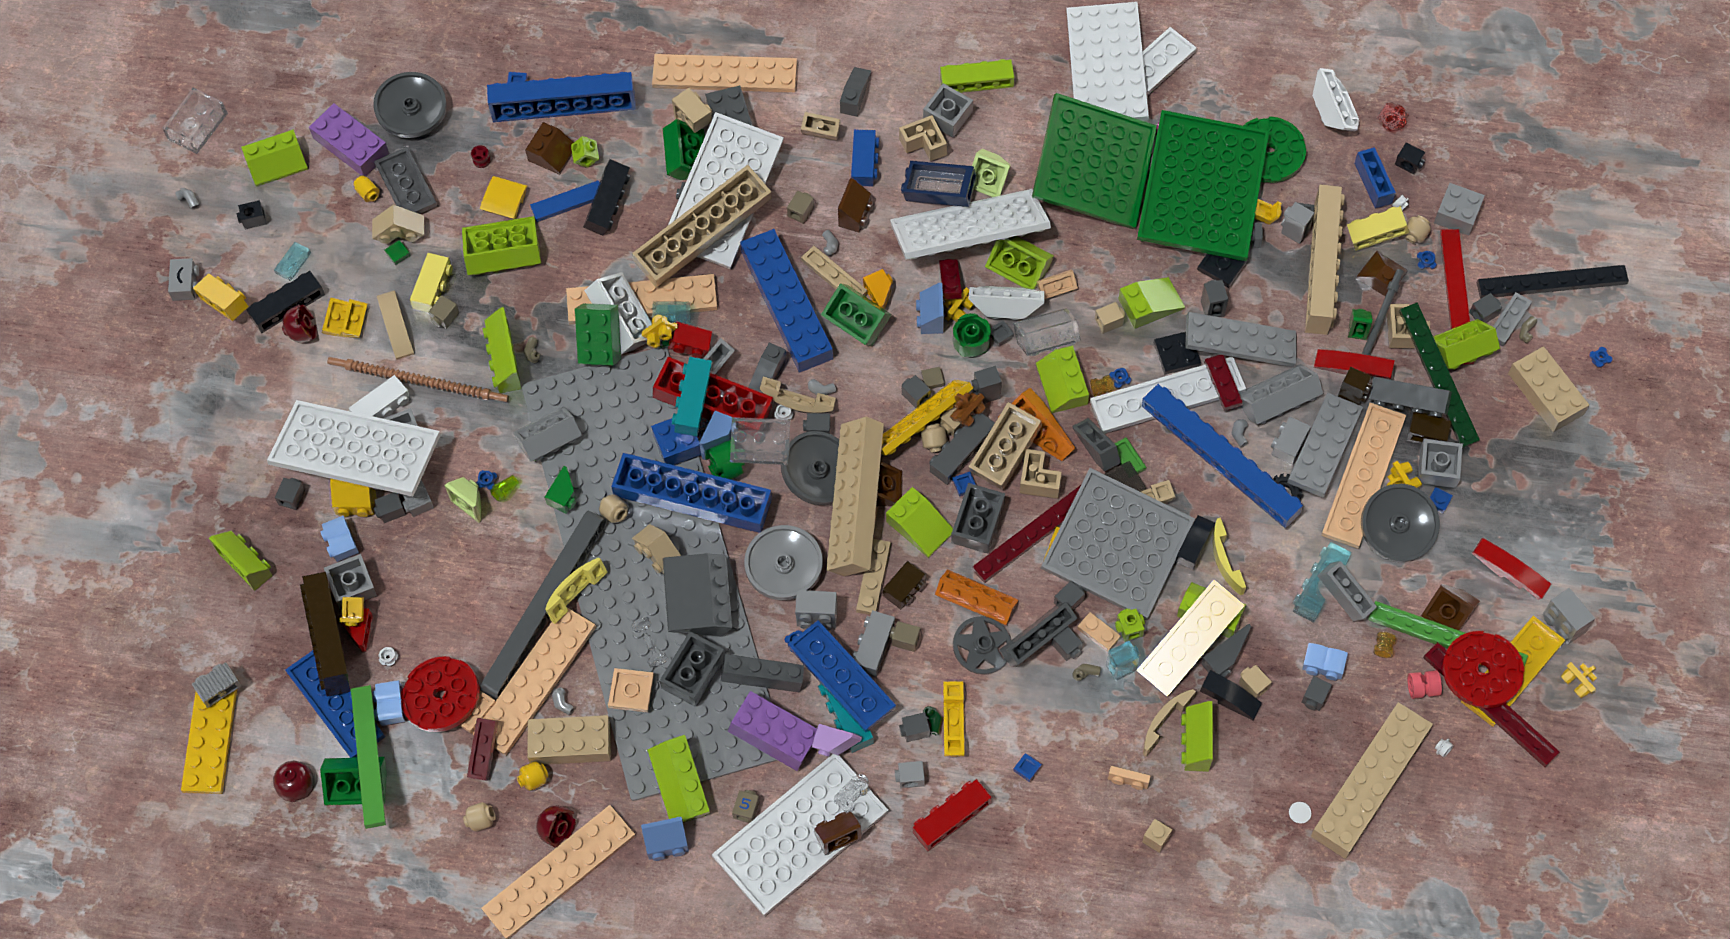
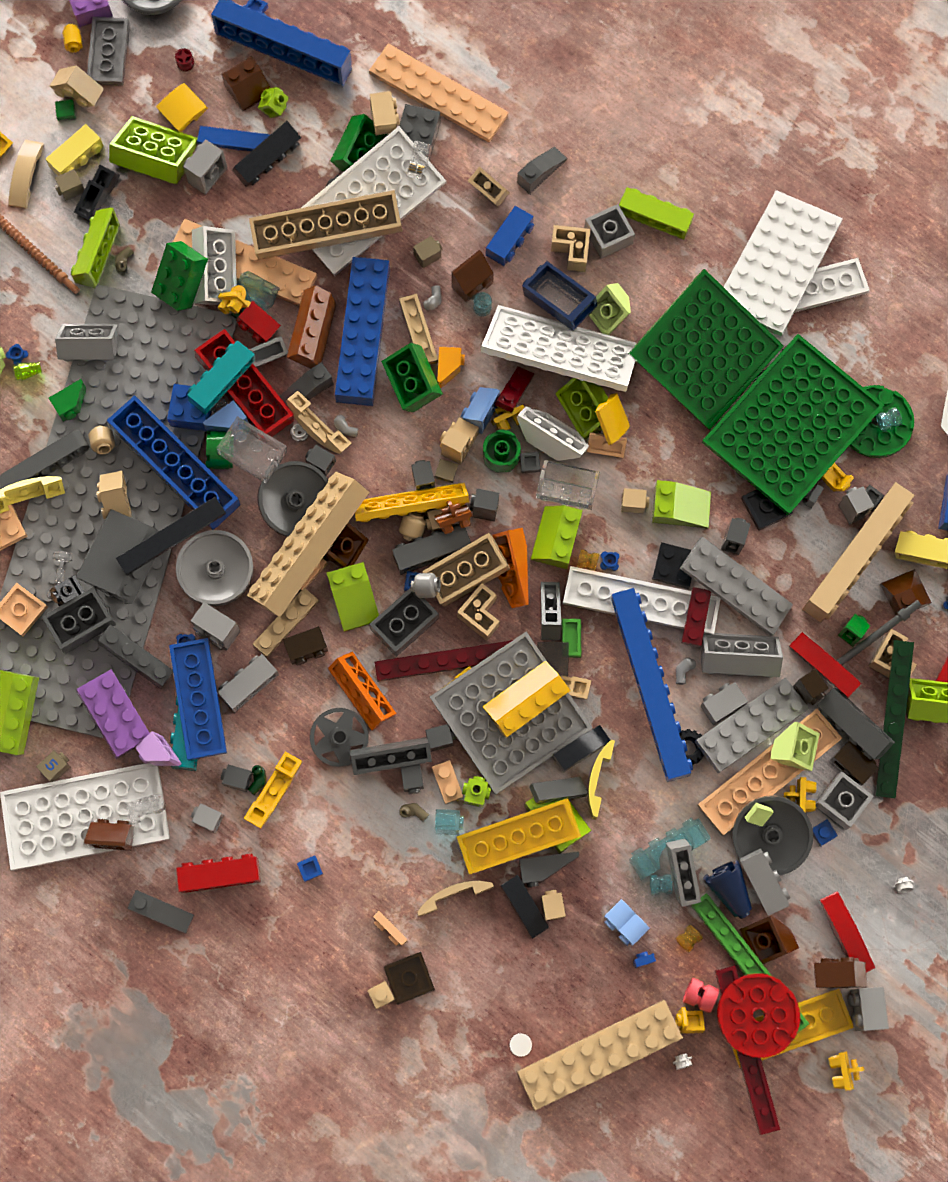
camera: 25 degrees right, 10 degrees up
dark tan brick [889,621,920,652] -> none
lime slope [1181,701,1213,772] -> none
dark grey brick [1301,676,1332,711] -> none
none -> brick [49,575,85,606]
none -> black slope [74,165,120,221]
none -> black tile [116,497,226,575]
none -> dark grey slope [127,890,194,933]
none -> light grey brick [183,140,227,195]
none -> dark orange slope [287,285,336,369]
none -> dark brown tile [383,952,435,1005]
none -> clear leg [407,141,432,180]
none -> light grey head [411,573,441,599]
none -> tan brick [440,417,479,465]
none -> clear light blue wheel [473,292,492,316]
none -> yellow slope [483,661,571,738]
none -> dark grey tile [529,777,588,804]
none -> yellow slope [595,393,630,445]
none -> blue plate [632,951,656,968]
none -> clear light blue wheel [650,874,673,895]
none -> yellow bracket [675,1007,705,1034]
none -> dark blue cone [703,860,752,919]
none -> light grey brick [740,848,790,916]
none -> yellowish green tile [745,803,774,827]
none -> yellowish green slope [770,722,820,771]
none -> reddish brown brick [814,957,867,989]
none -> clear light blue wheel [876,407,902,431]
none -> white plate [894,877,914,893]

